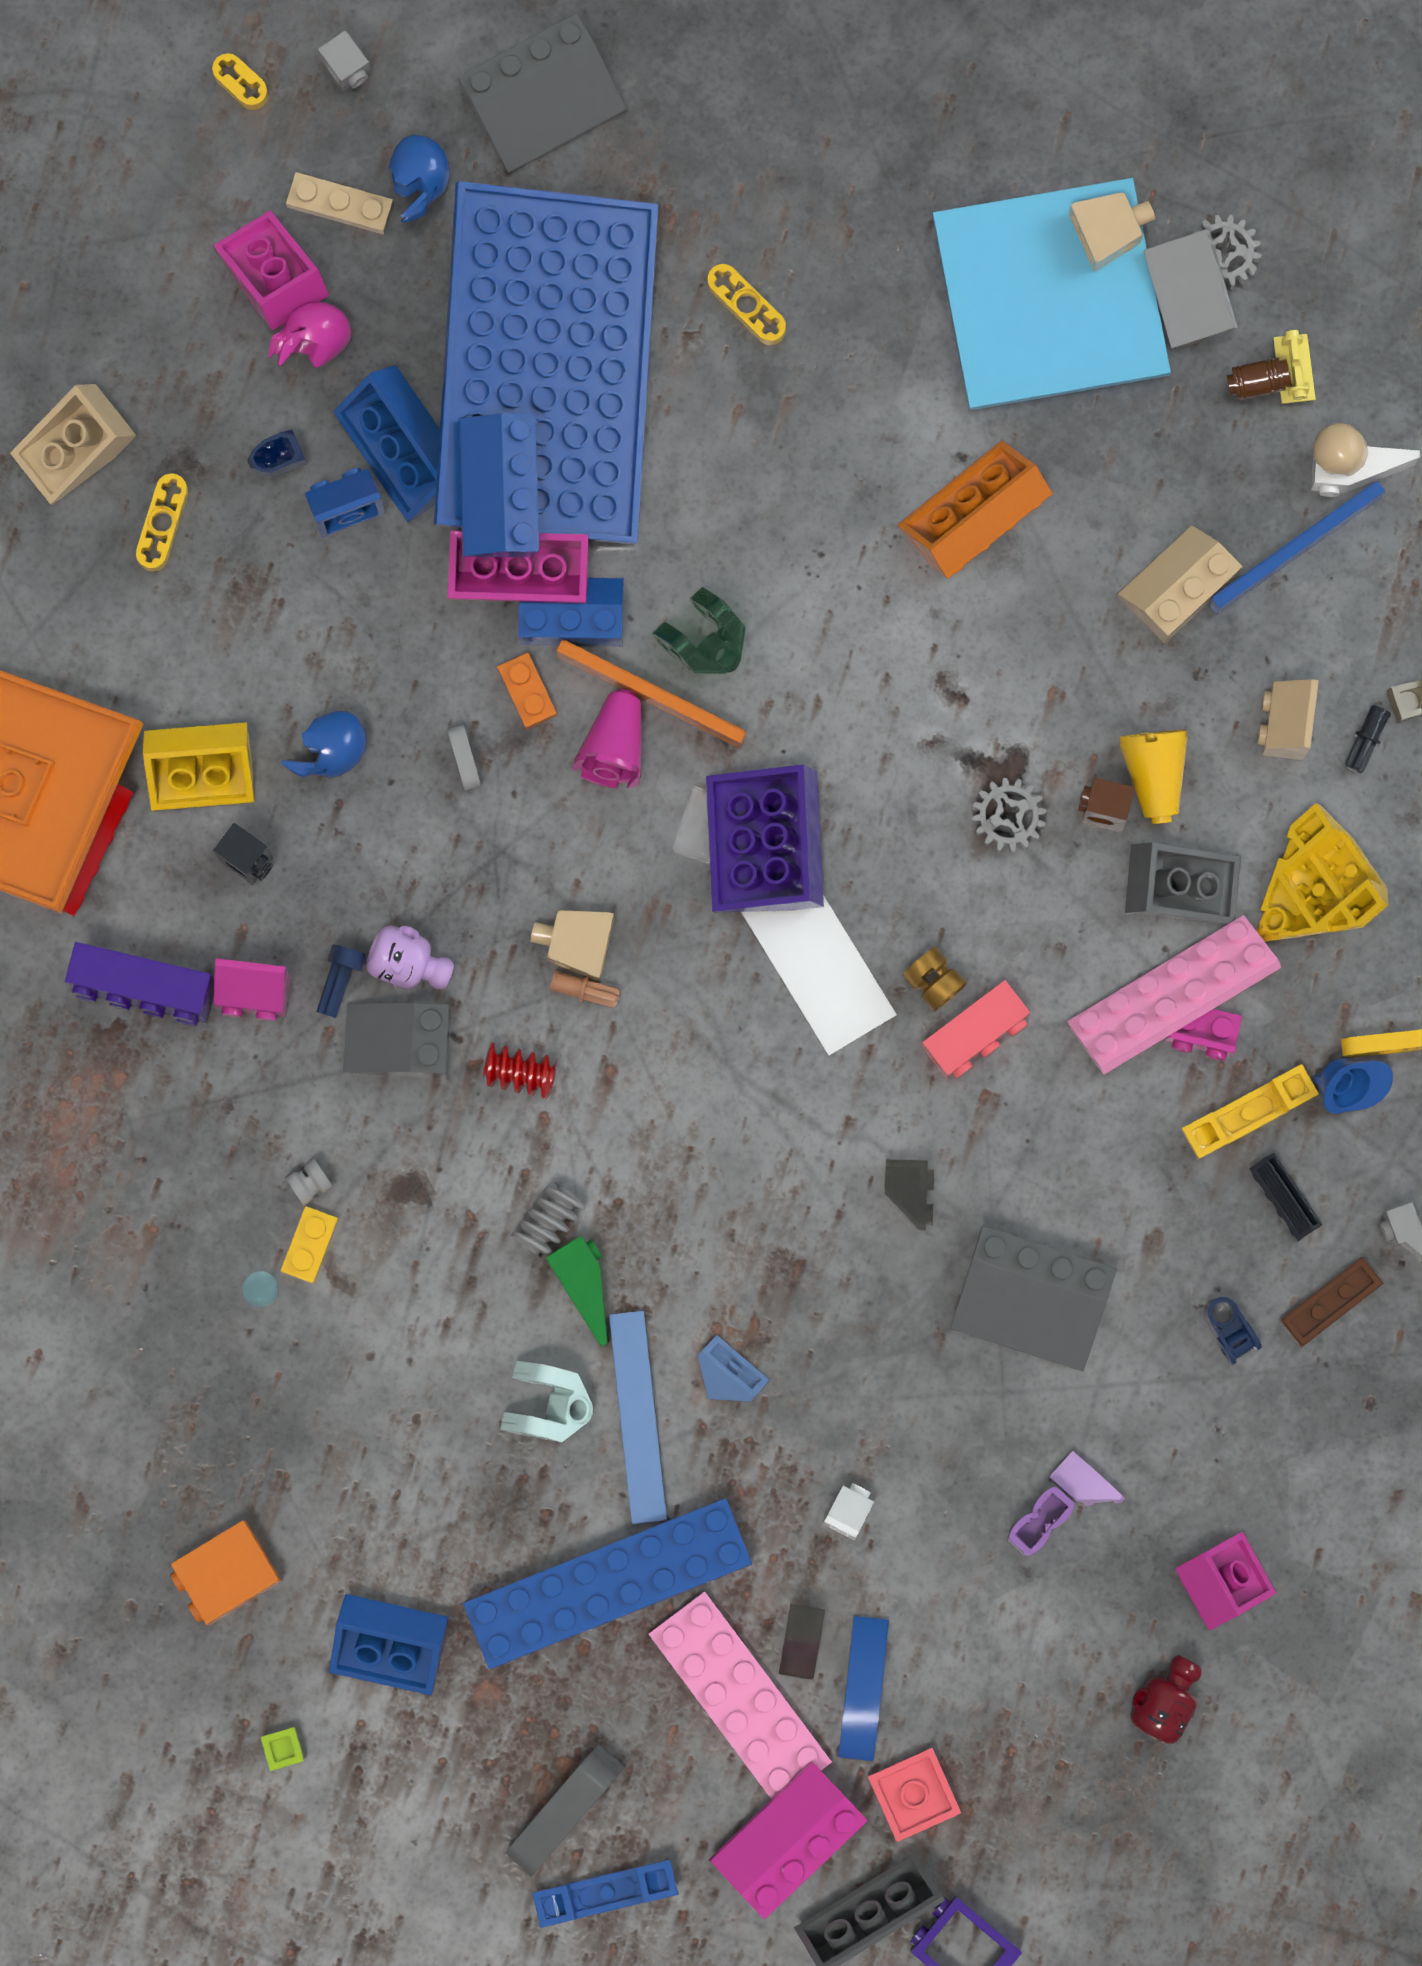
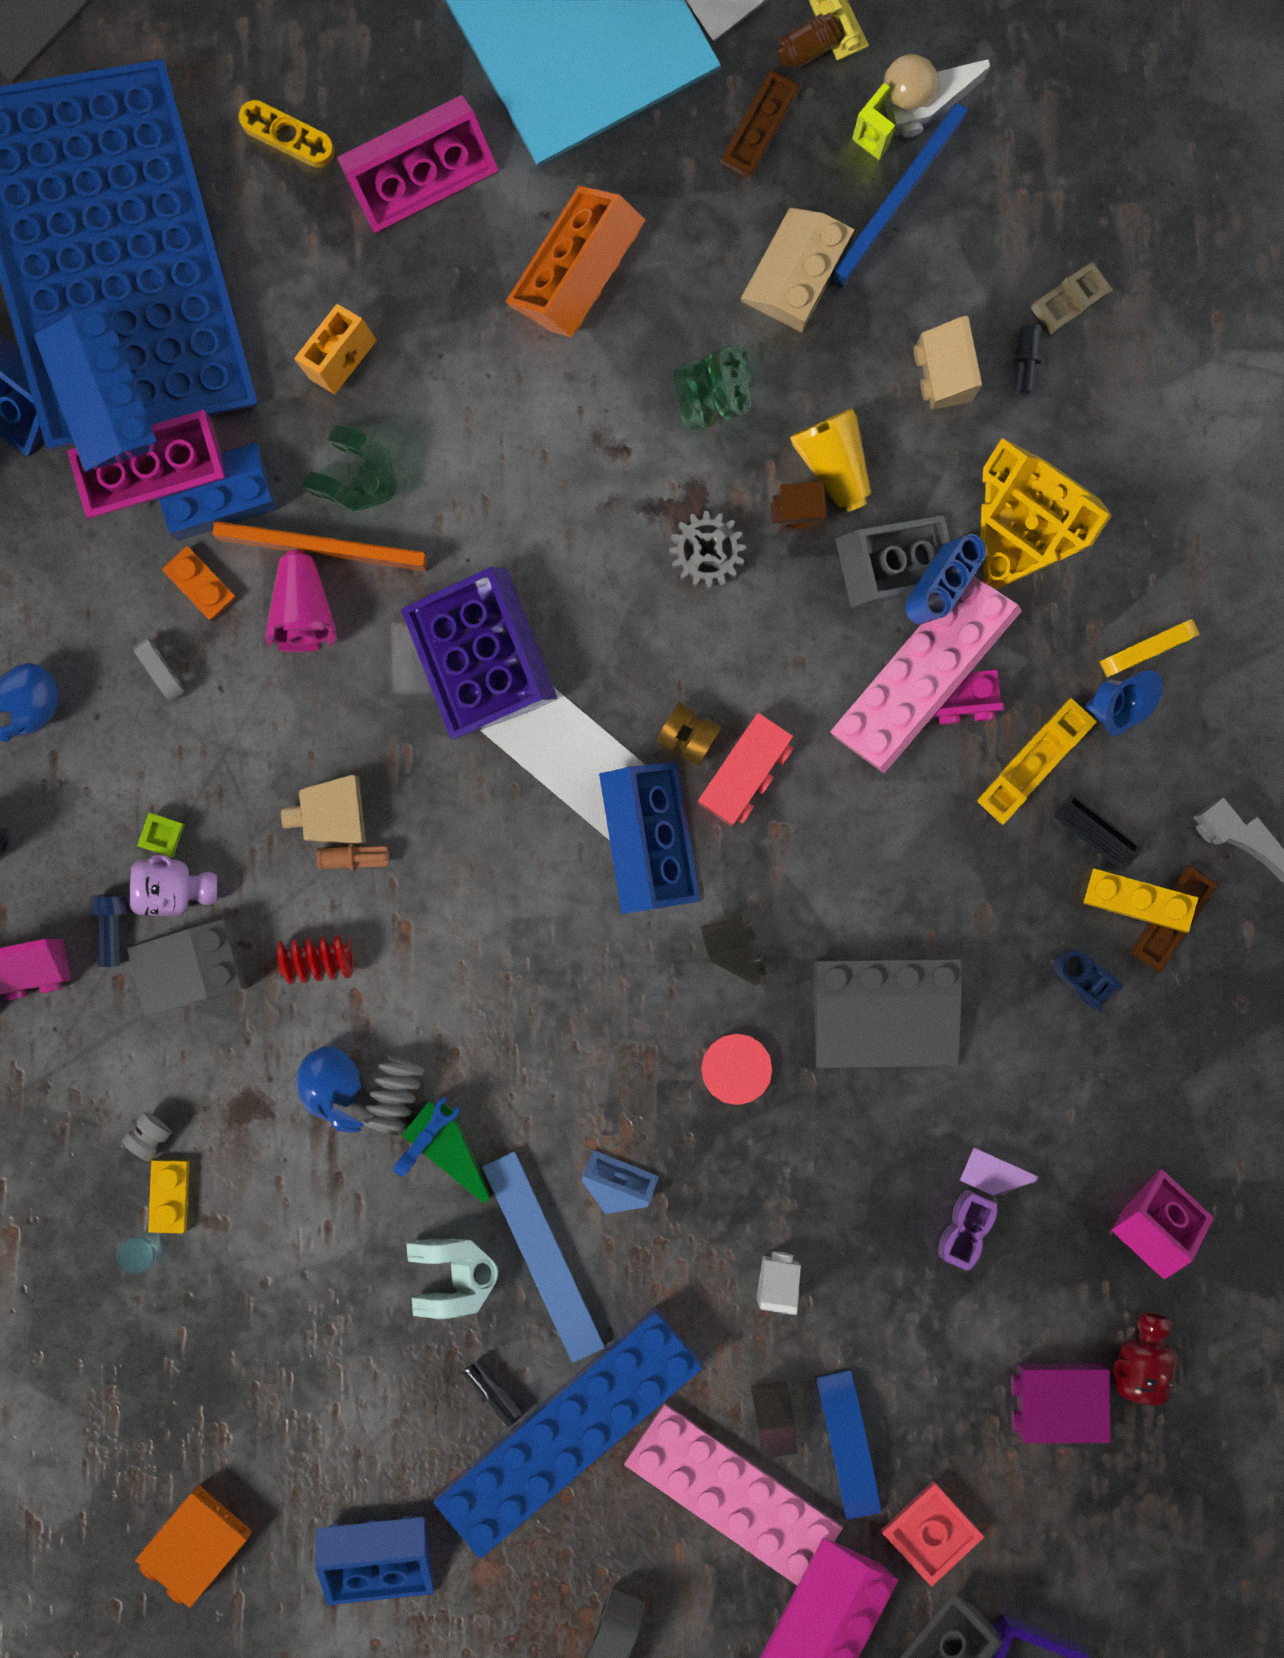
camera: 20 degrees left, 5 degrees up
none -> lime plate [137,812,185,858]
none -> light orange brick [294,304,377,395]
none -> blue helmet [296,1046,364,1133]
none -> dark pink slope [336,95,499,233]
none -> blue piece [393,1096,460,1177]
none -> black axle [461,1359,522,1427]
none -> blue slope [599,762,700,914]
none -> clear green piece [674,345,754,431]
none -> coral tile [701,1033,772,1105]
none -> reddish brown tile [720,69,801,180]
none -> neon yellow panel [852,82,895,160]
none -> blue beam [905,534,986,625]
none -> magenta brick [1011,1363,1110,1443]
none -> yellow plate [1083,868,1198,933]

